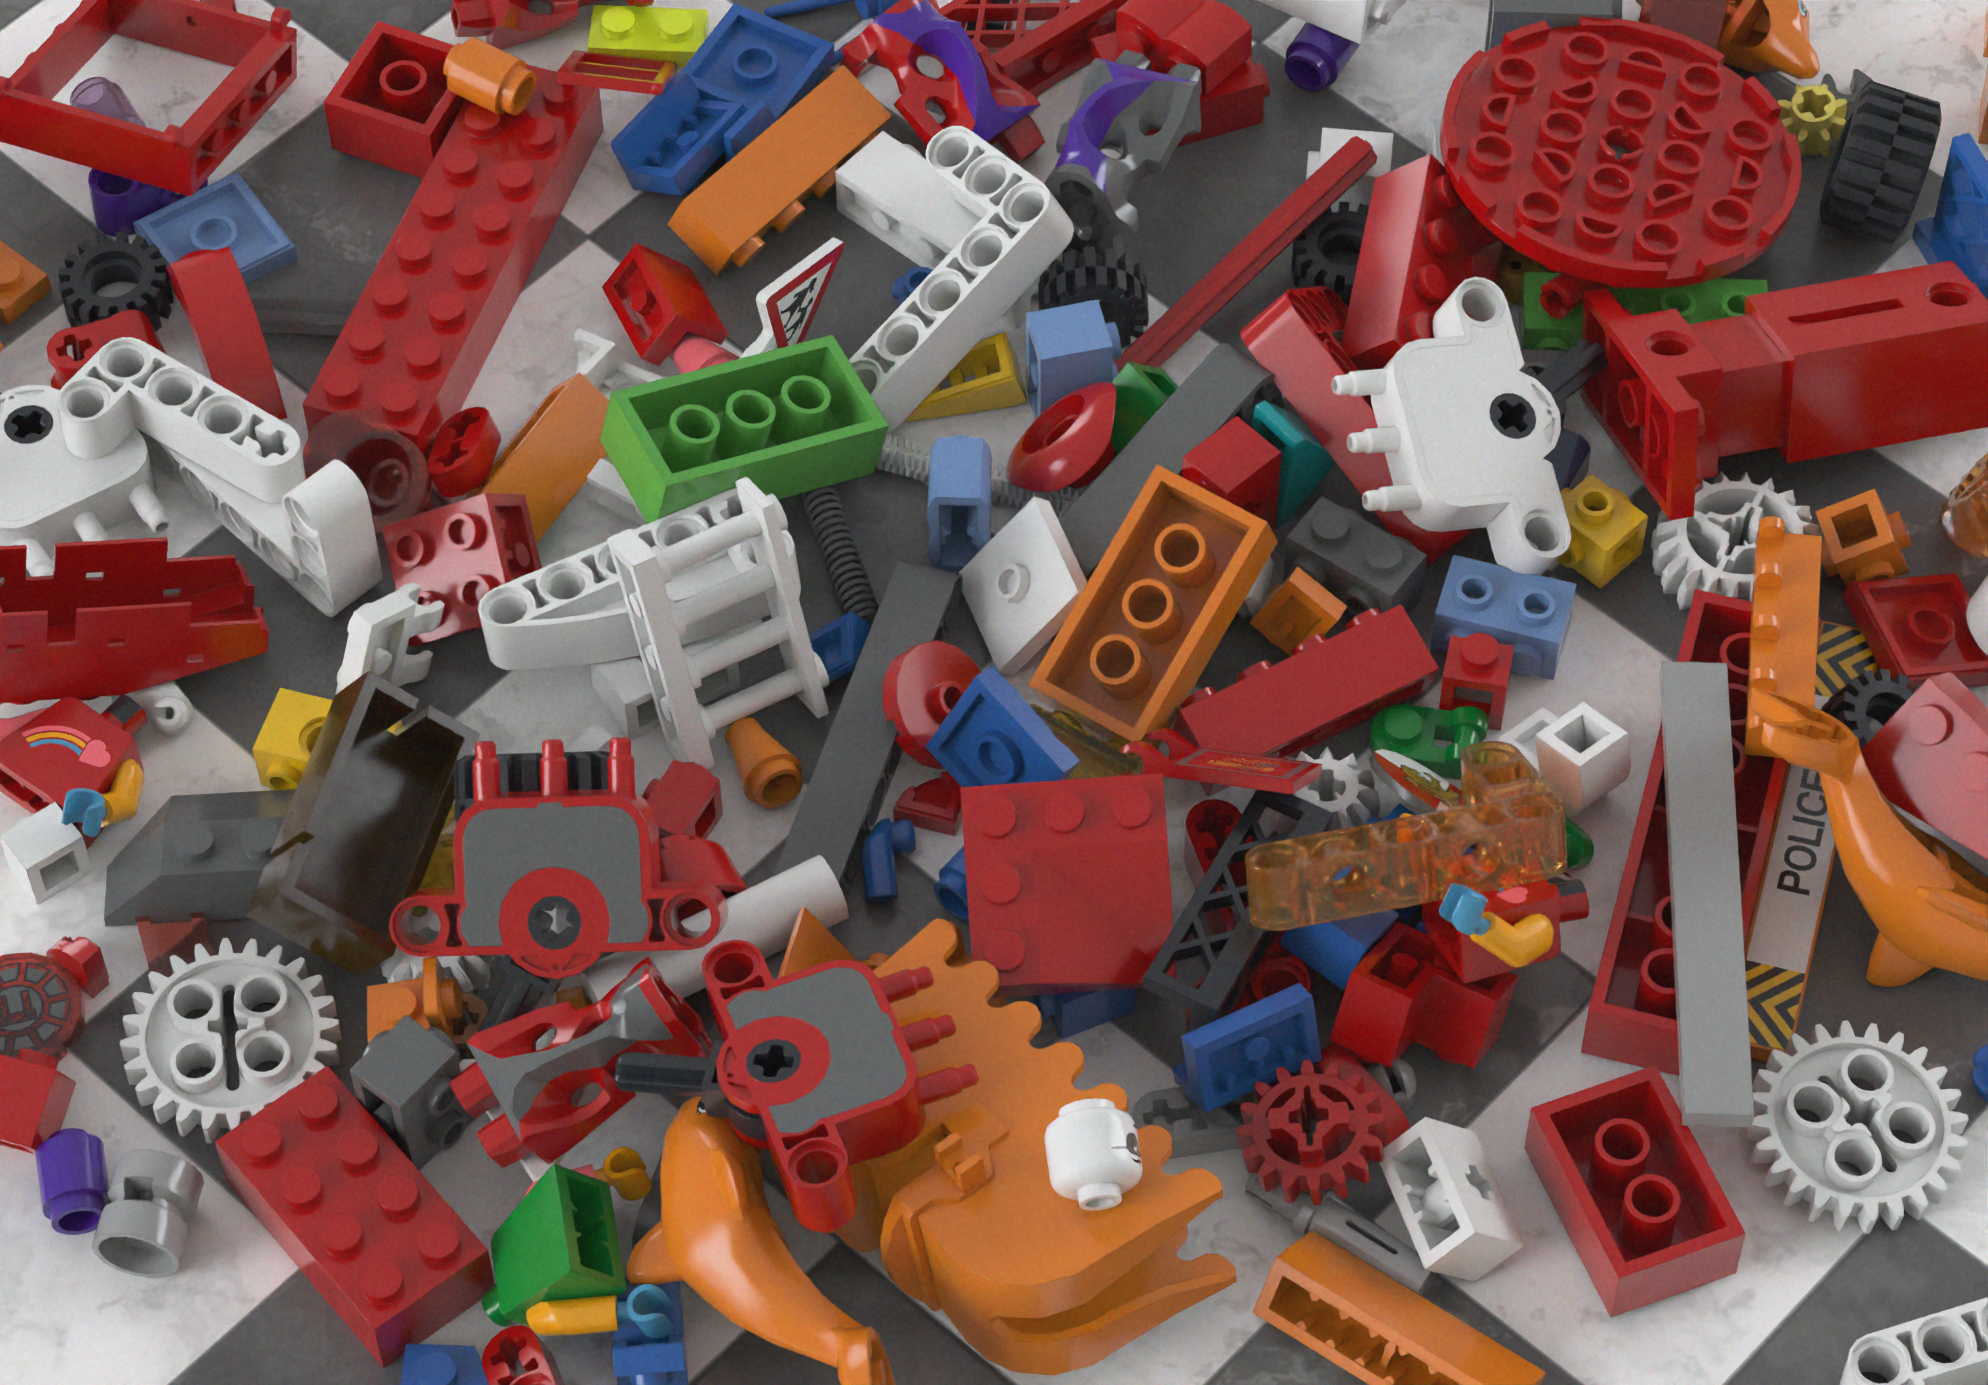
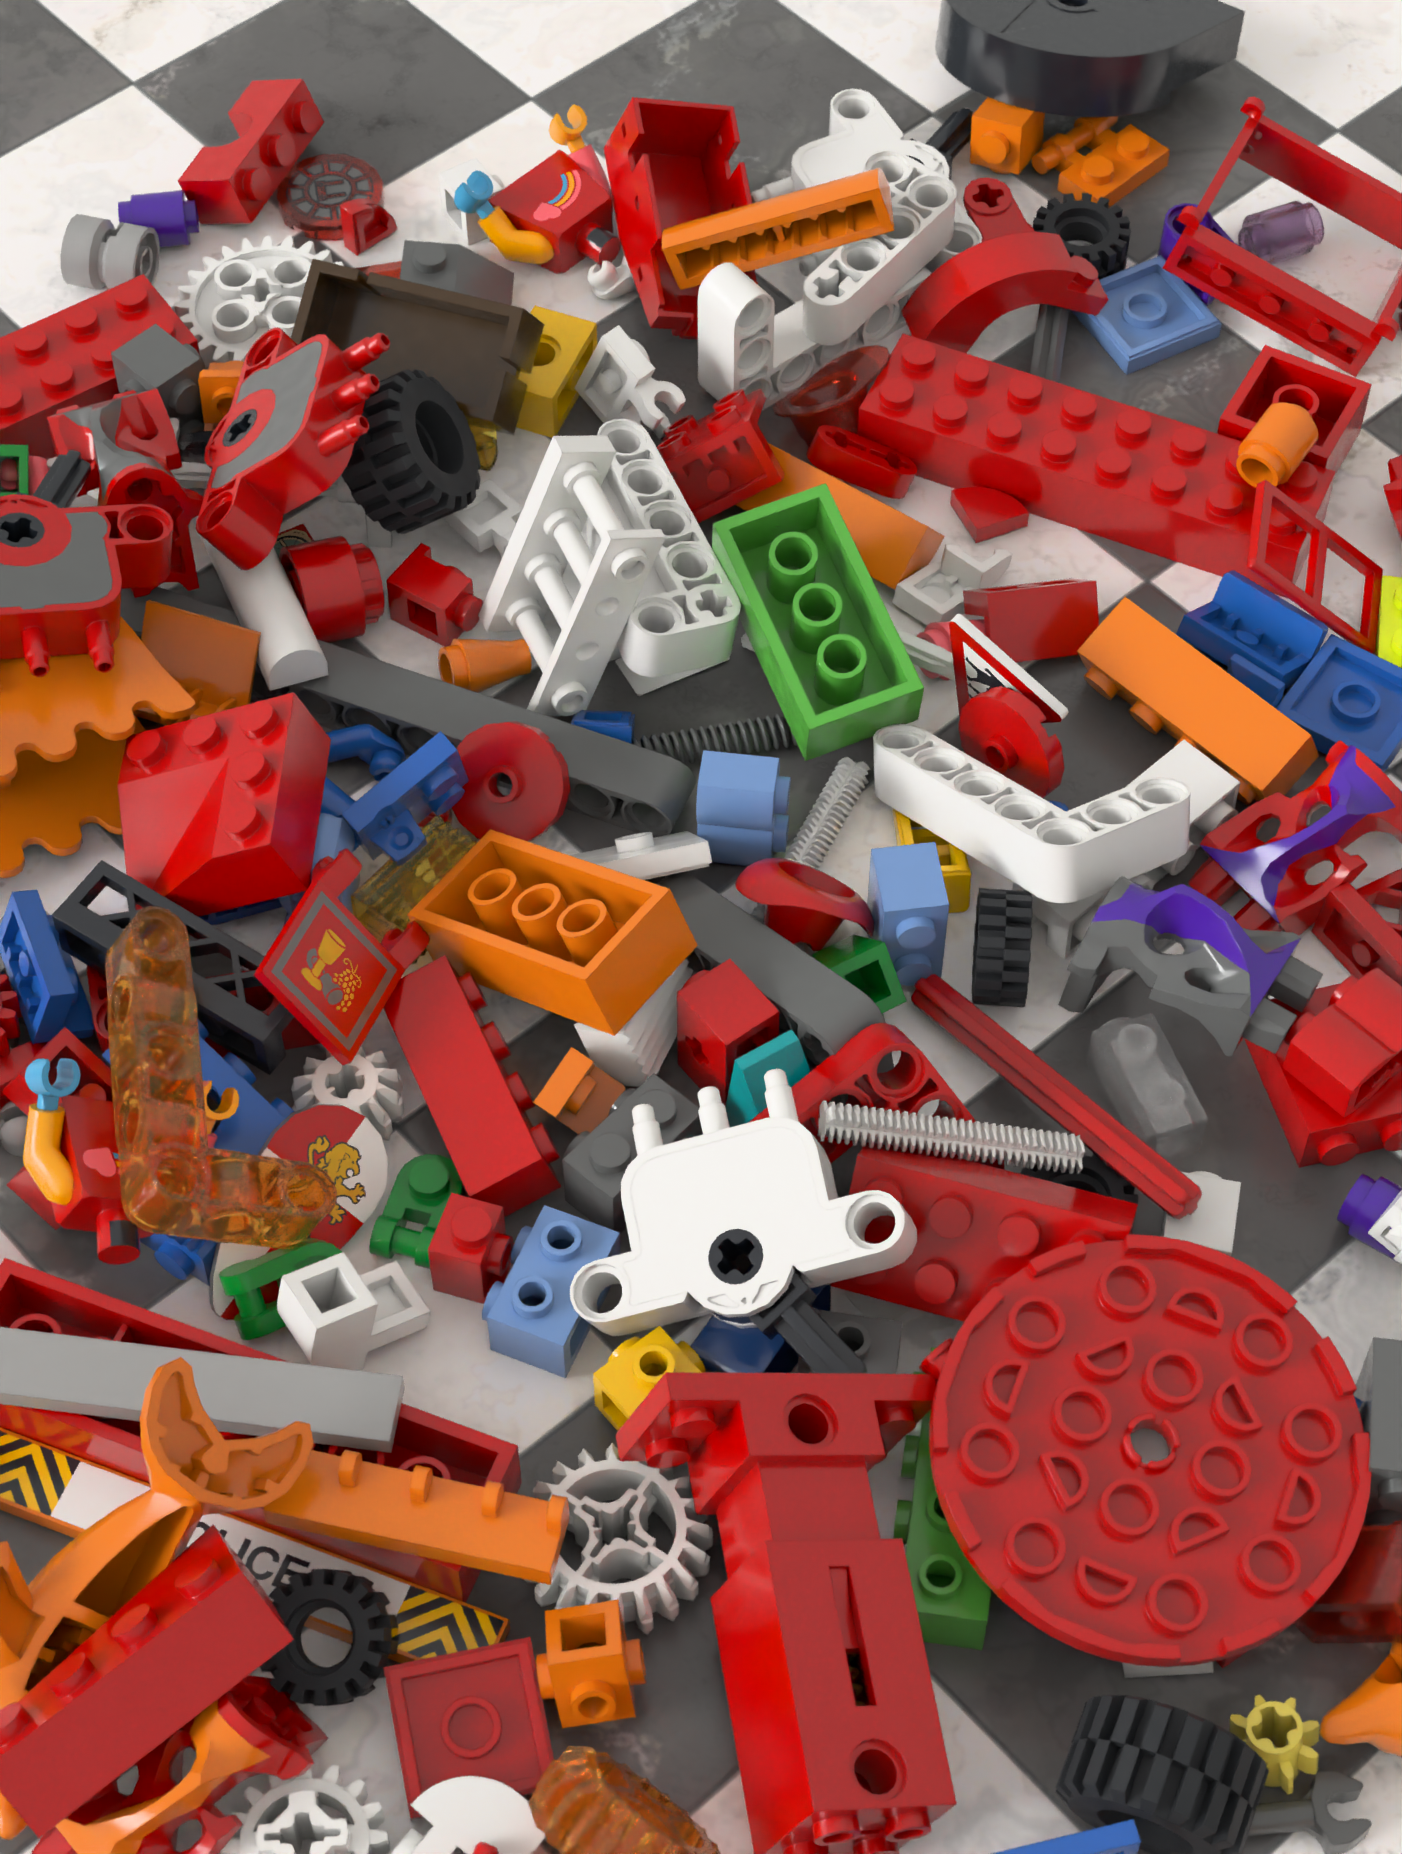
camera: 95 degrees right, 0 degrees up
none -> orange brick [662,167,894,290]
none -> white axle [818,1100,1085,1174]
none -> red tile [950,487,1029,543]
none -> red plate [958,686,1065,799]
none -> clear brick [1086,1012,1208,1162]

